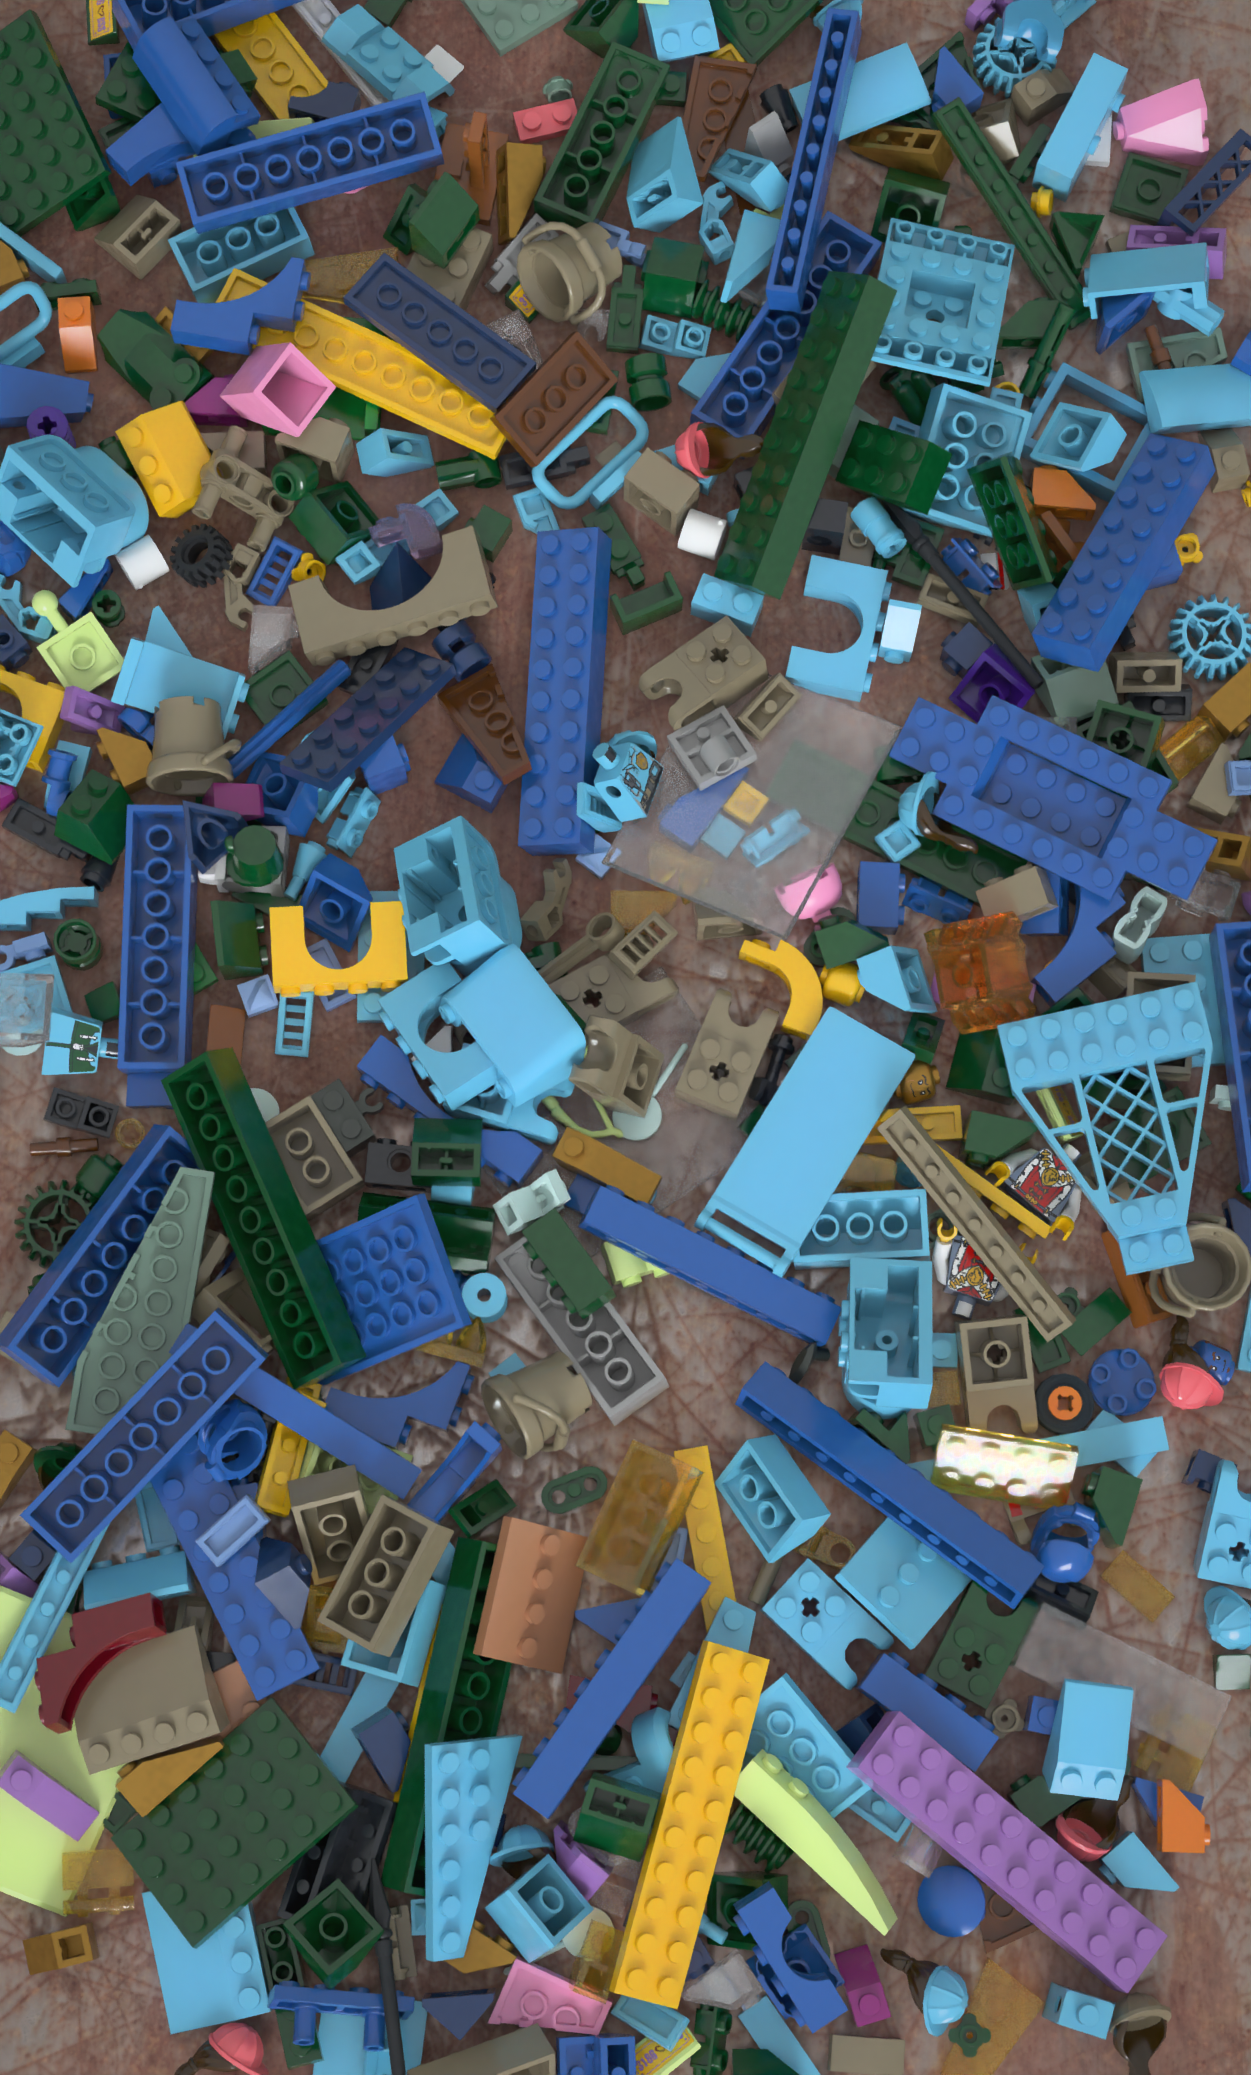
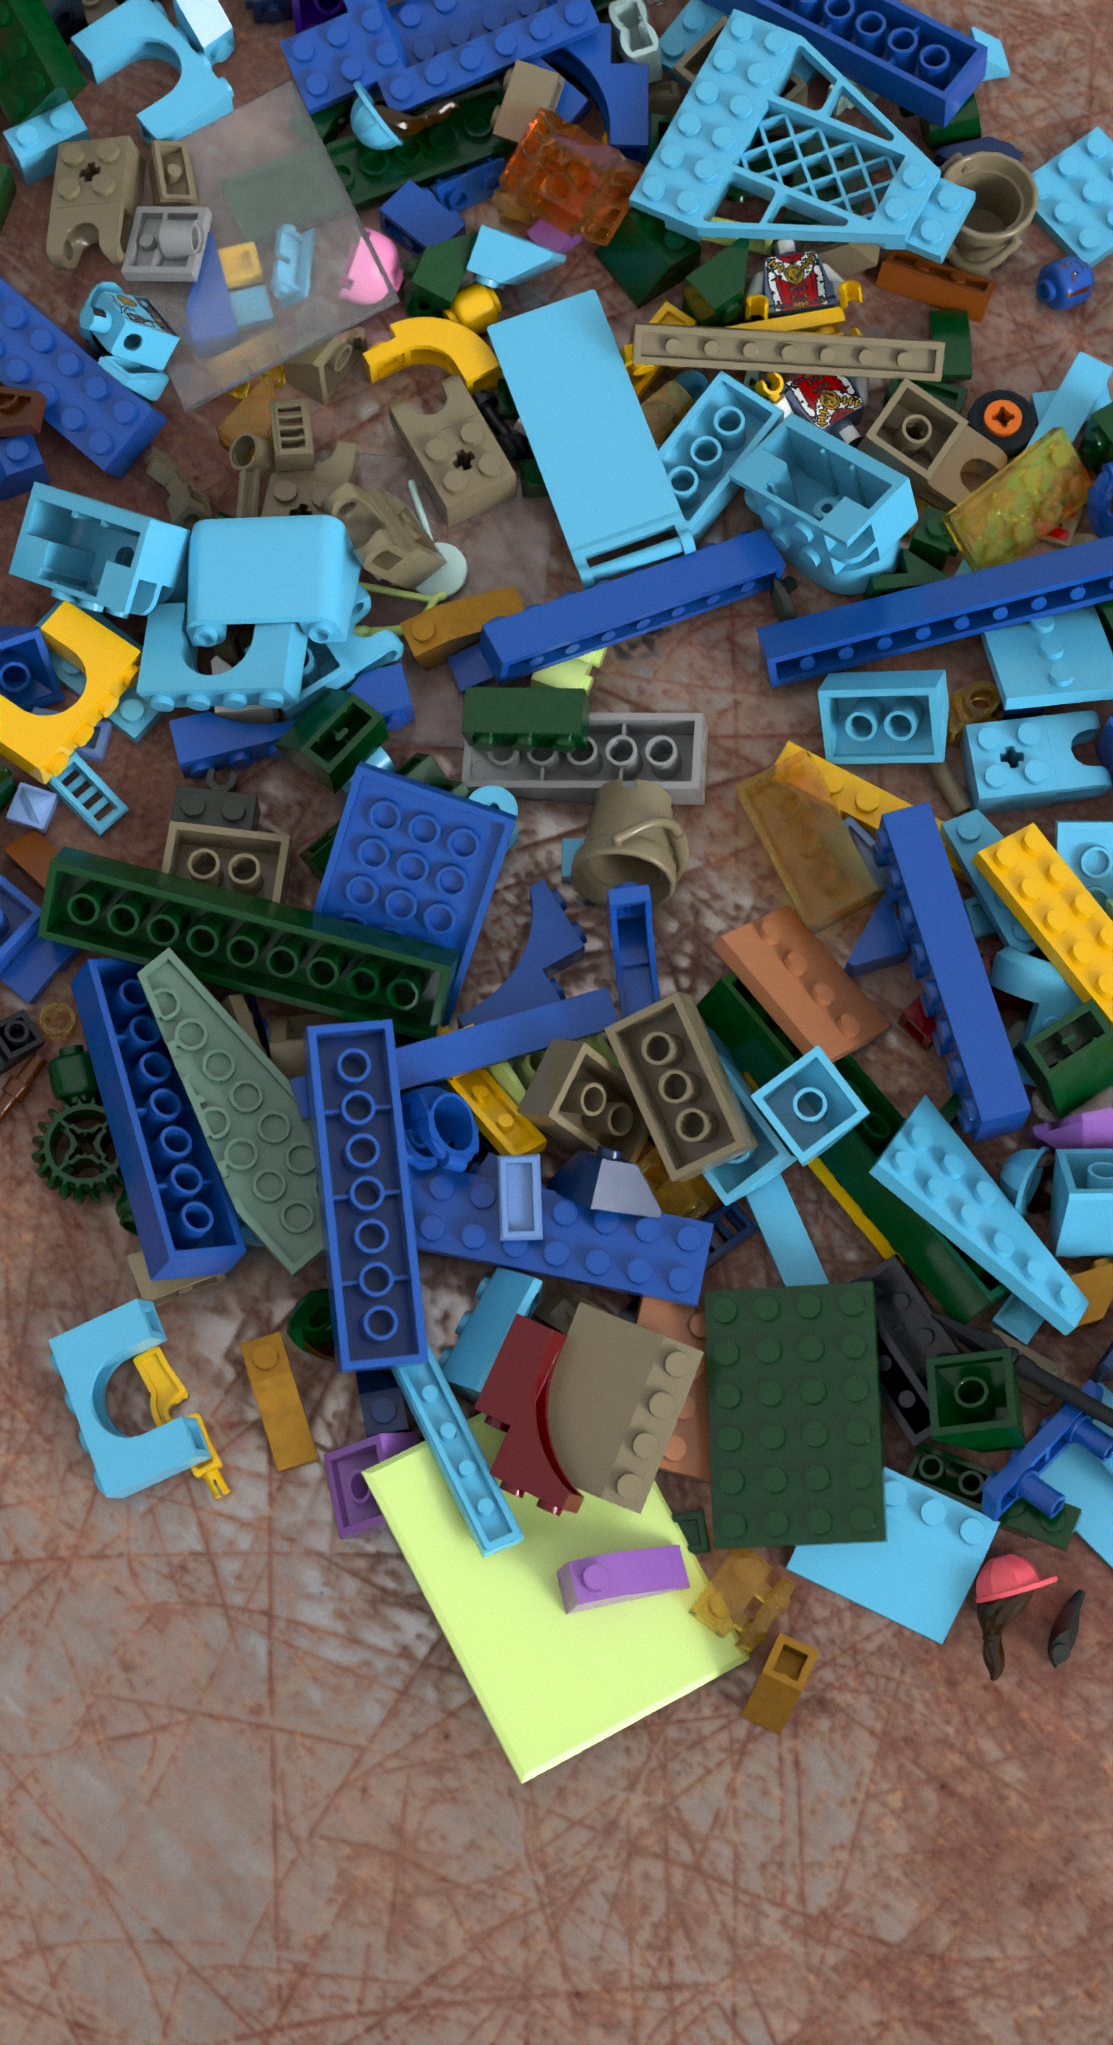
camera: 50 degrees left, 5 degrees down
pearl gold slope [115,1735,224,1817] -> none
medium azure tile [135,1481,181,1553] -> none
dark blue slope [351,1707,411,1794] -> none
black brick [365,1138,432,1193] -> none
clear yellow tile [416,1317,487,1368] -> none
dark green slope [448,1479,517,1539] -> none
light aqua brick [493,1169,571,1236] -> none
dark green plate [541,1466,607,1514] -> none
light blue tile [575,833,621,880] -> none
medium azure tile [874,819,921,863] -> none
pearl gold head [893,1060,941,1105] -> none
dark green slope [901,1012,945,1065] -> none
blue dish [1088,1348,1156,1416] -> none
coral piece [1159,1315,1224,1410] -> none
none -> medium azure slope [750,1045,870,1167]

